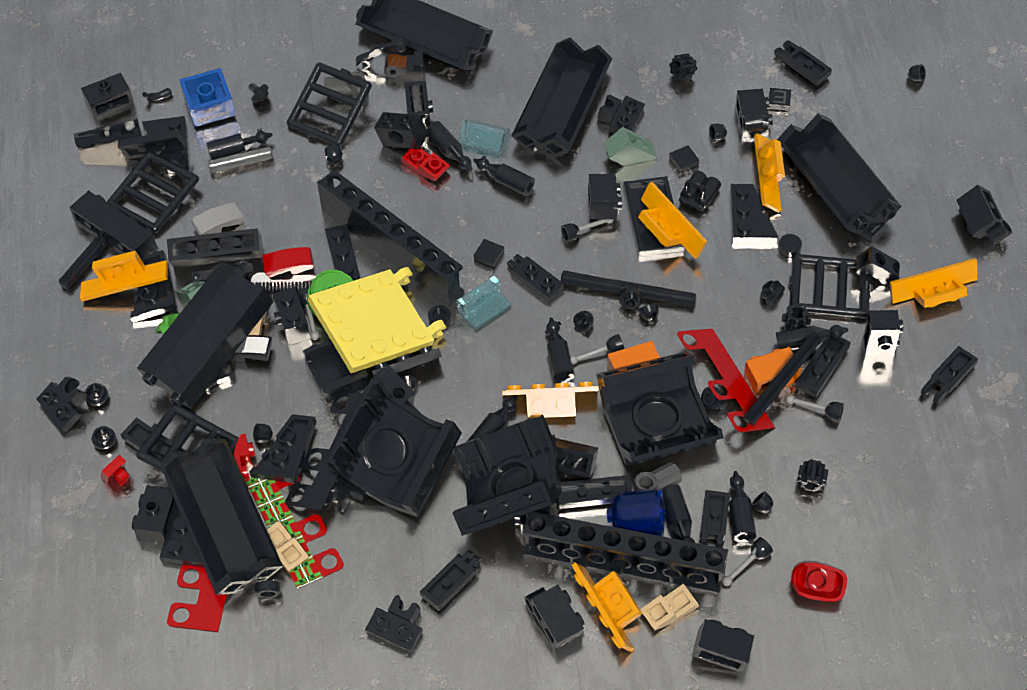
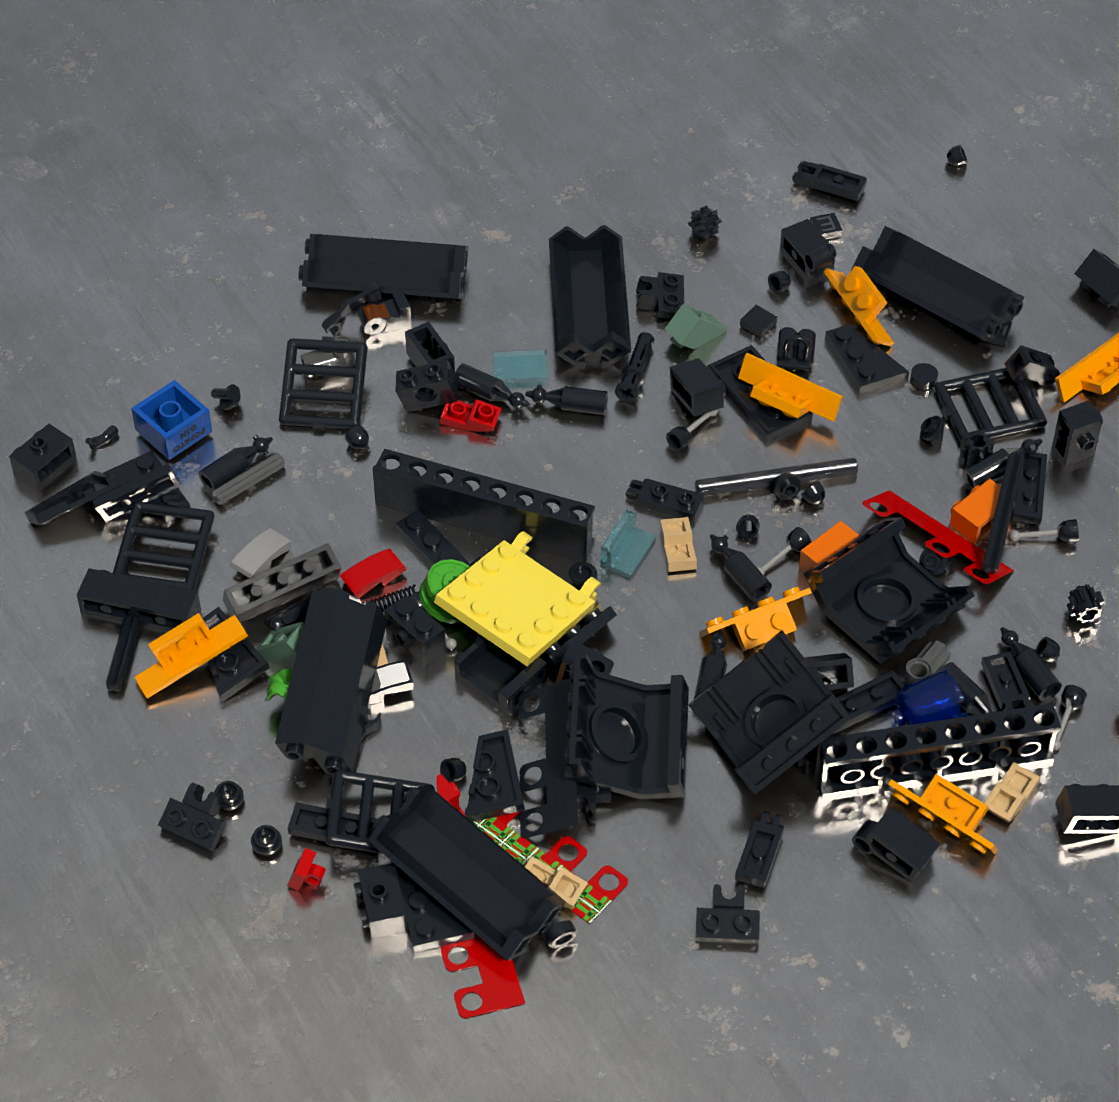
camera: 25 degrees left, 5 degrees down
black tile [474,239,504,268] -> none
none -> black pin [615,332,655,402]
none -> tan slope [660,517,697,572]

